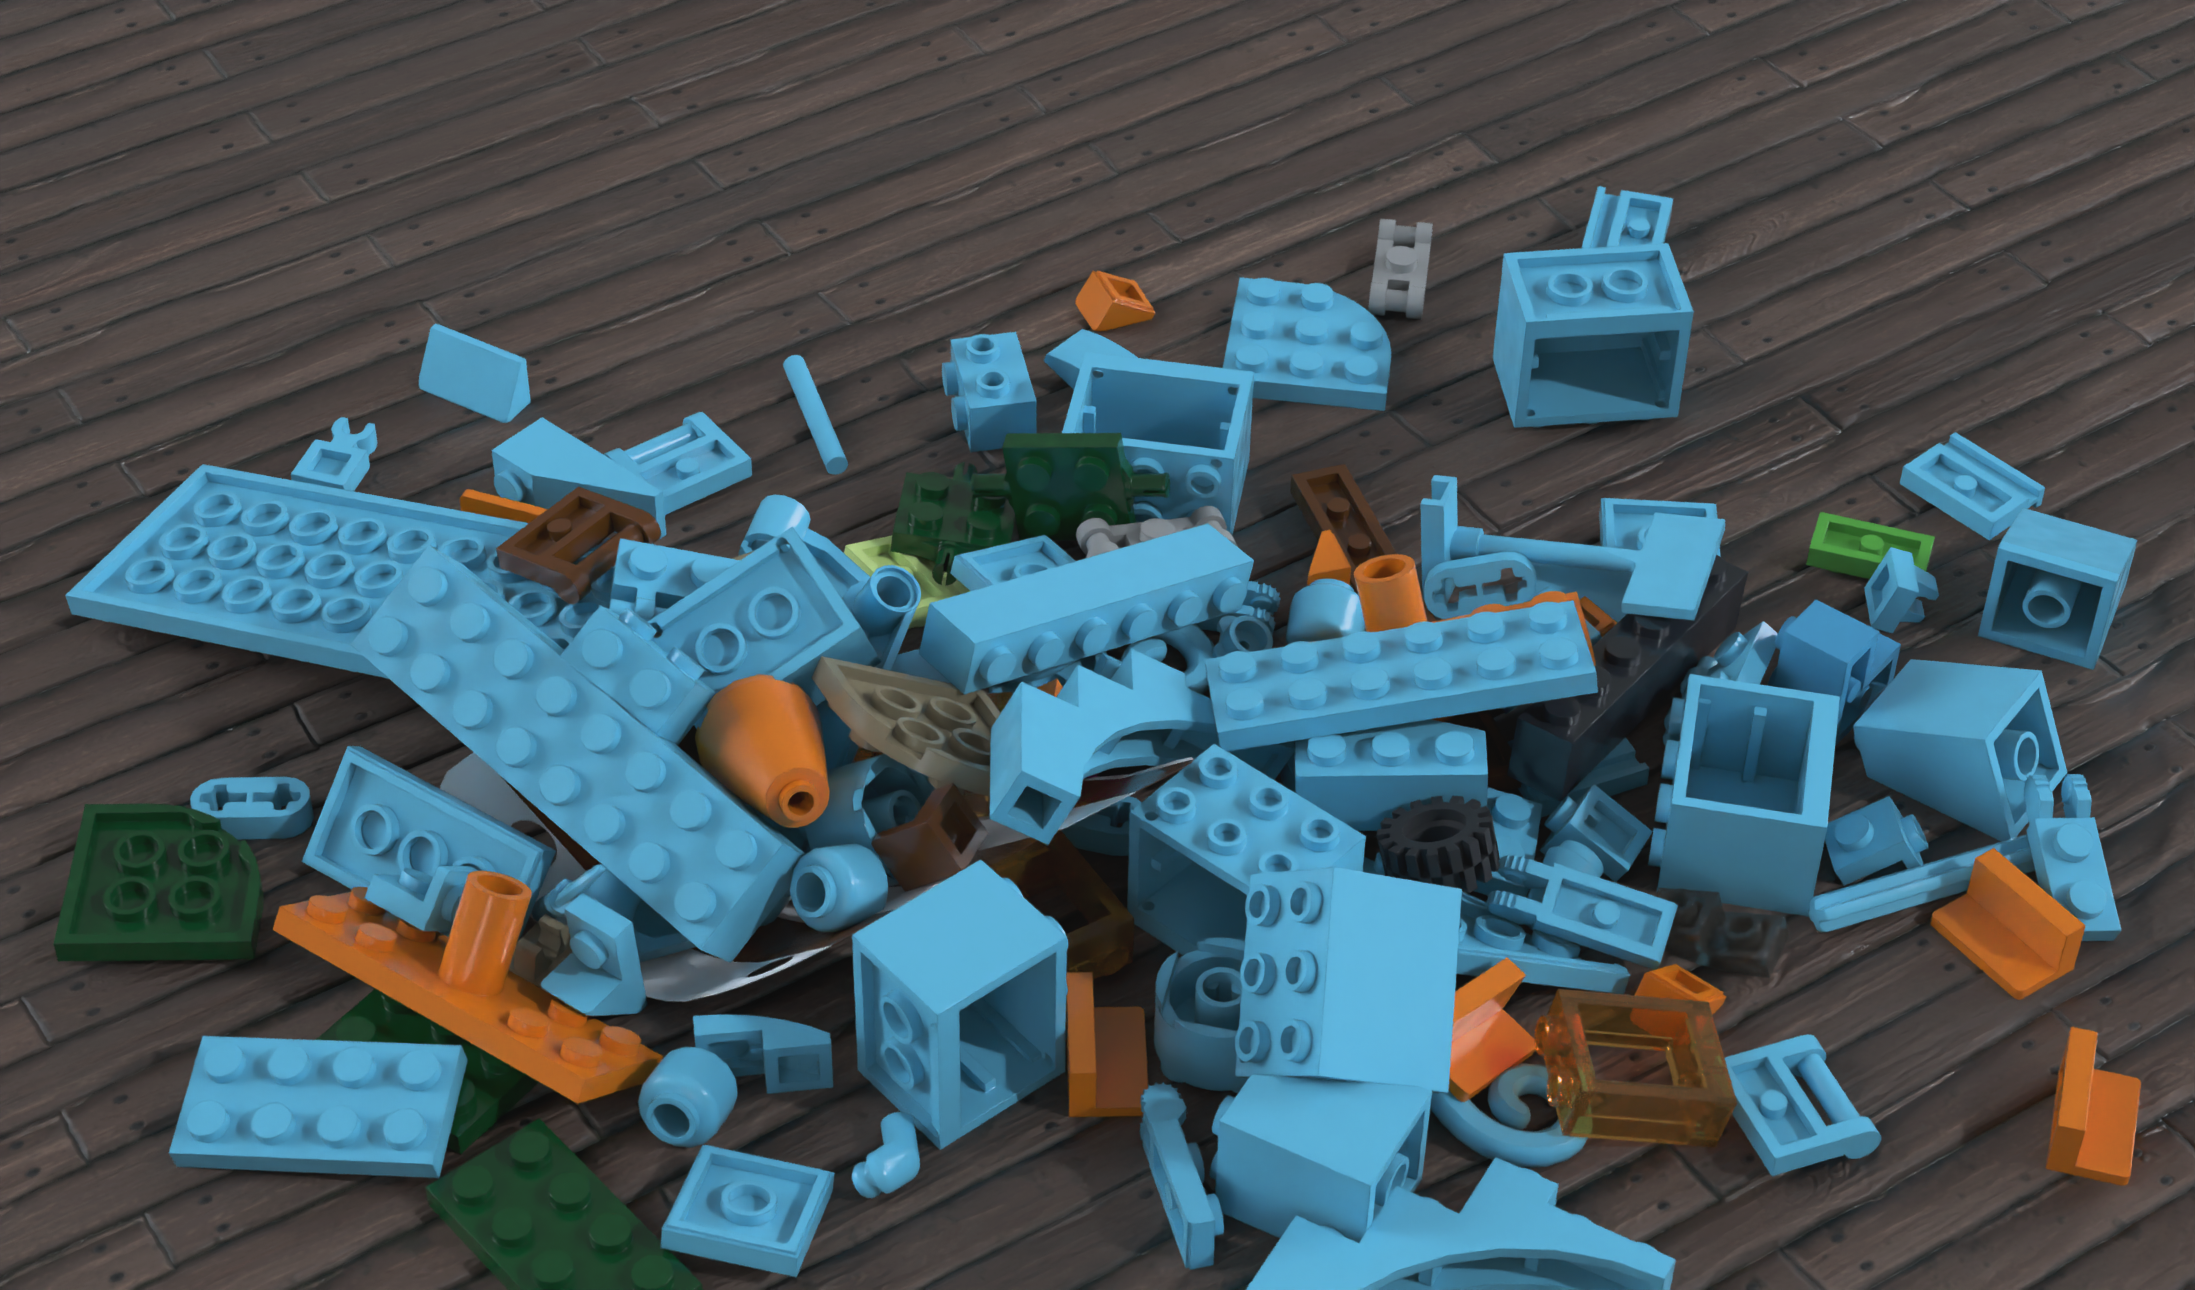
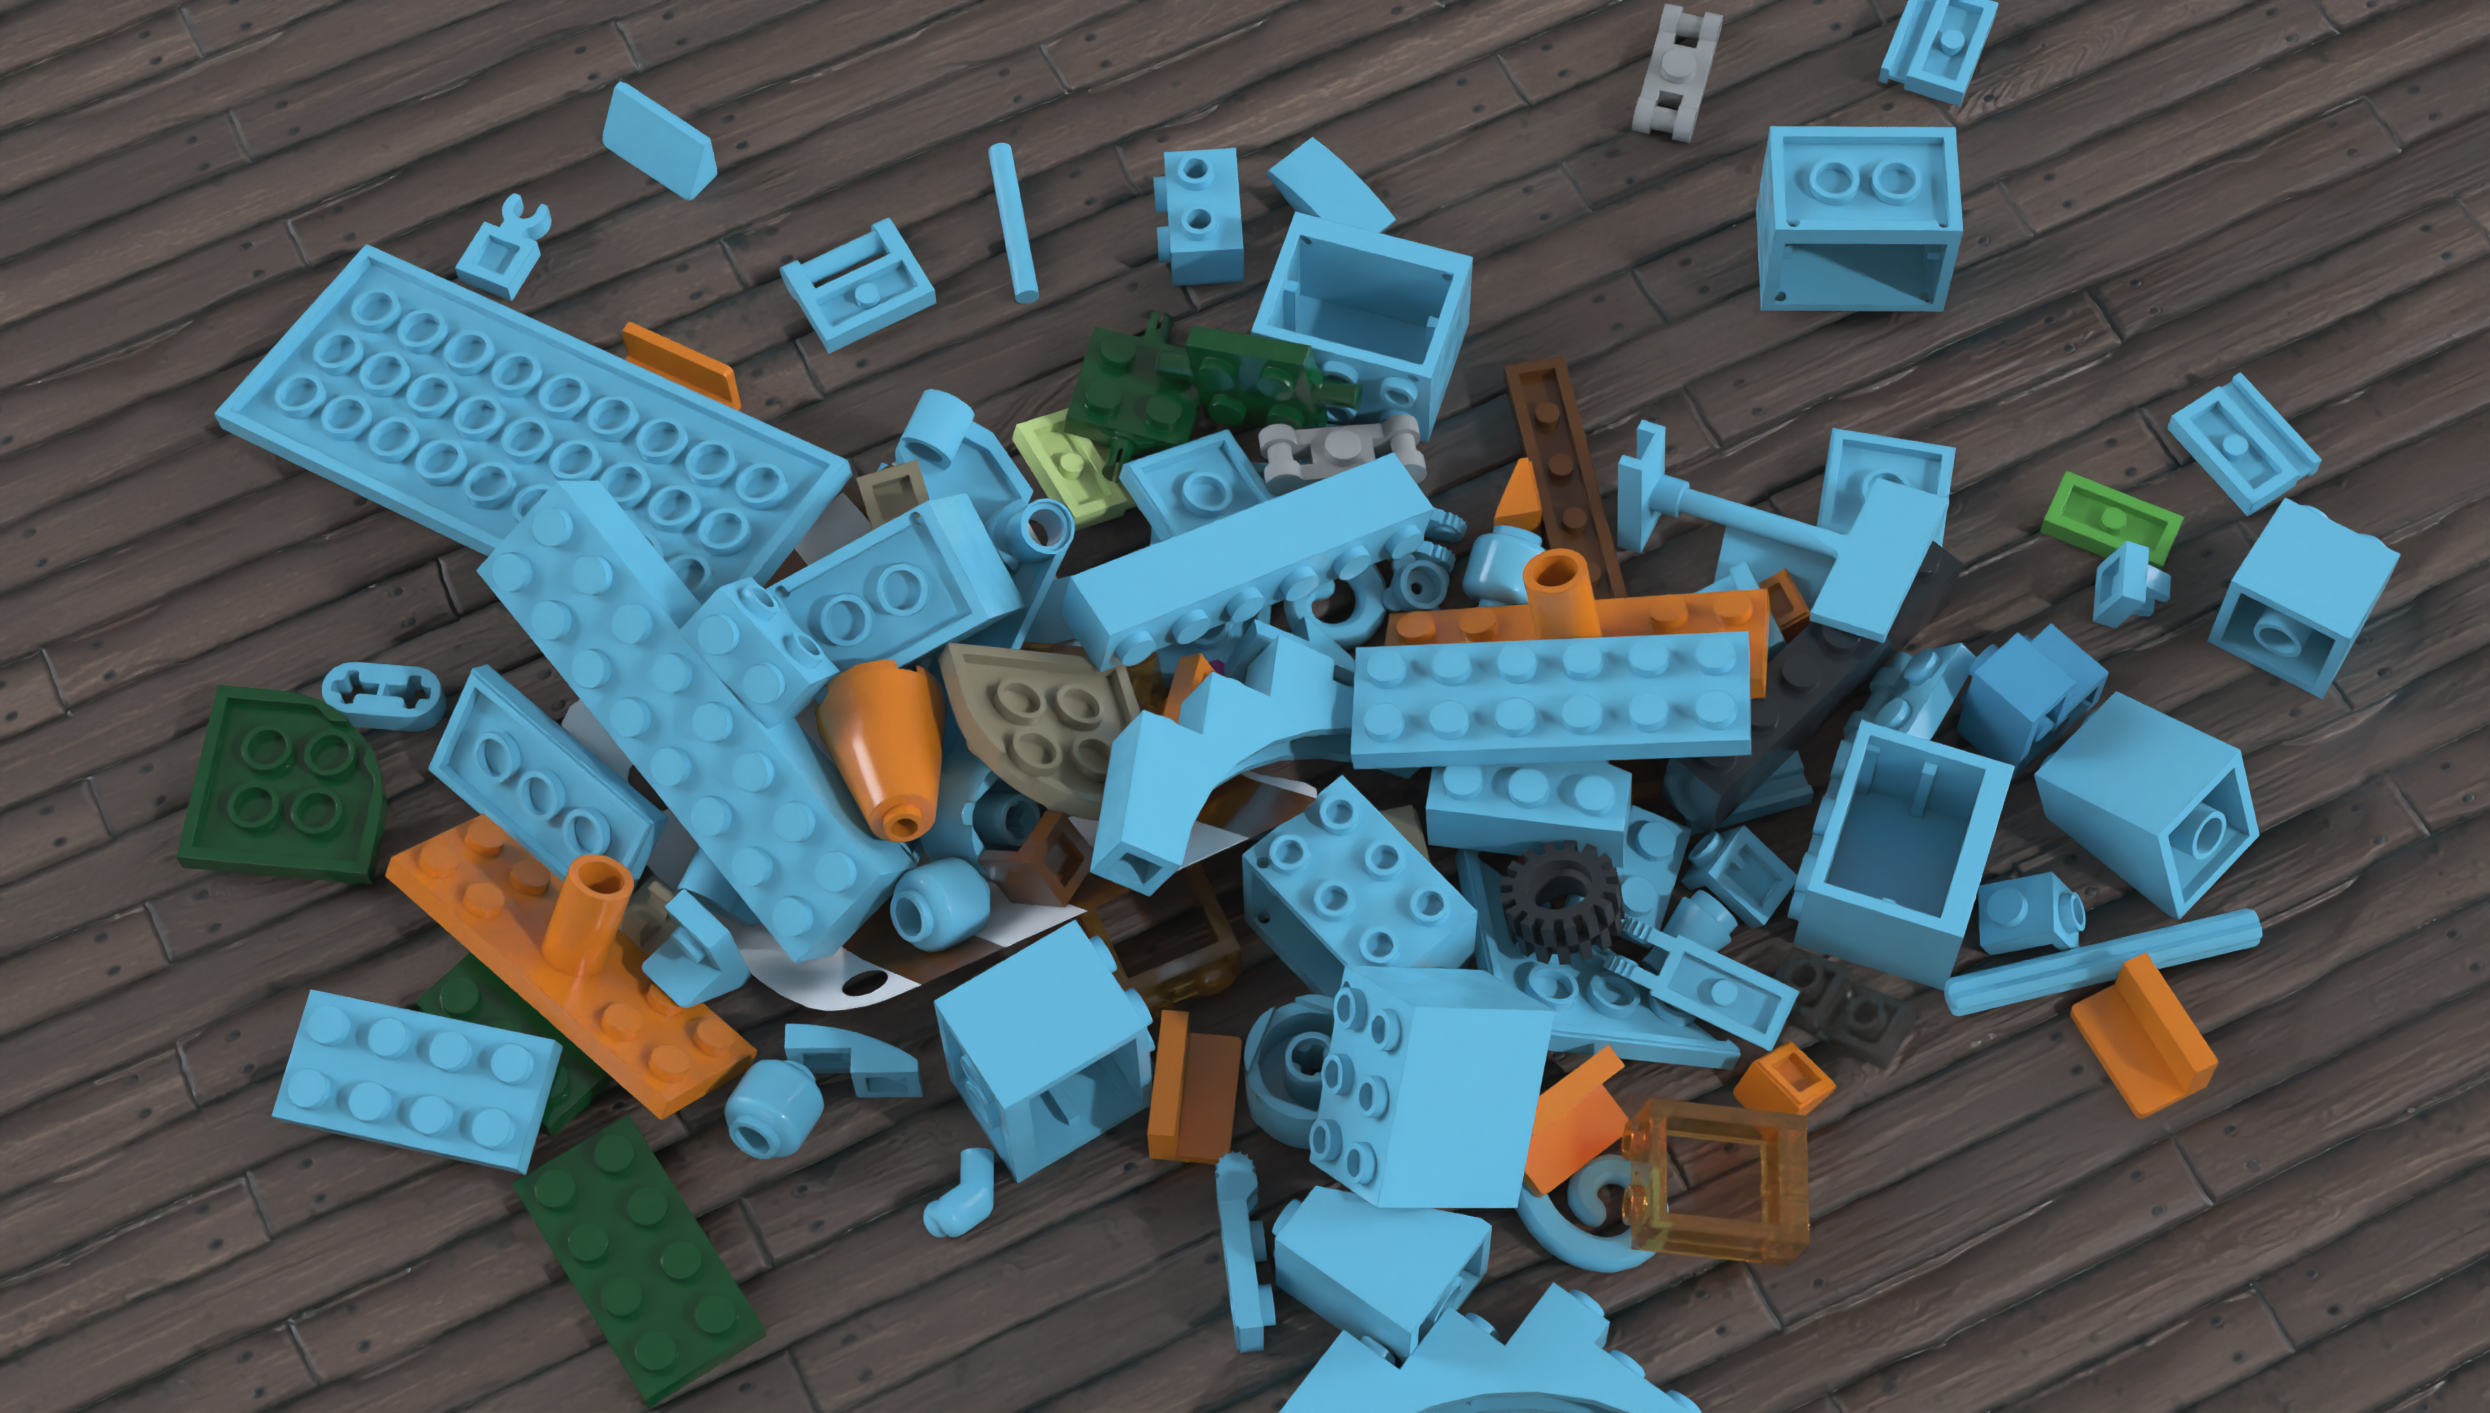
camera: 10 degrees right, 20 degrees up
medium azure bracket [364,866,478,931] -> none
medium azure slope [492,417,666,540] -> none
reddish brown plate [496,486,661,604] -> none
medium azure piece [532,864,606,922] -> none
medium azure plate [609,538,740,633] -> none
medium azure plate [661,1145,834,1277] -> none
orange slope [1075,270,1155,331] -> none
medium azure plate [1223,277,1391,411] -> none
medium azure beam [1424,551,1536,619] -> none
medium azure plate [1710,1034,1881,1176] -> none
medium azure hinge [2023,774,2122,941] -> none
orange panel [2045,1026,2141,1186] -> none

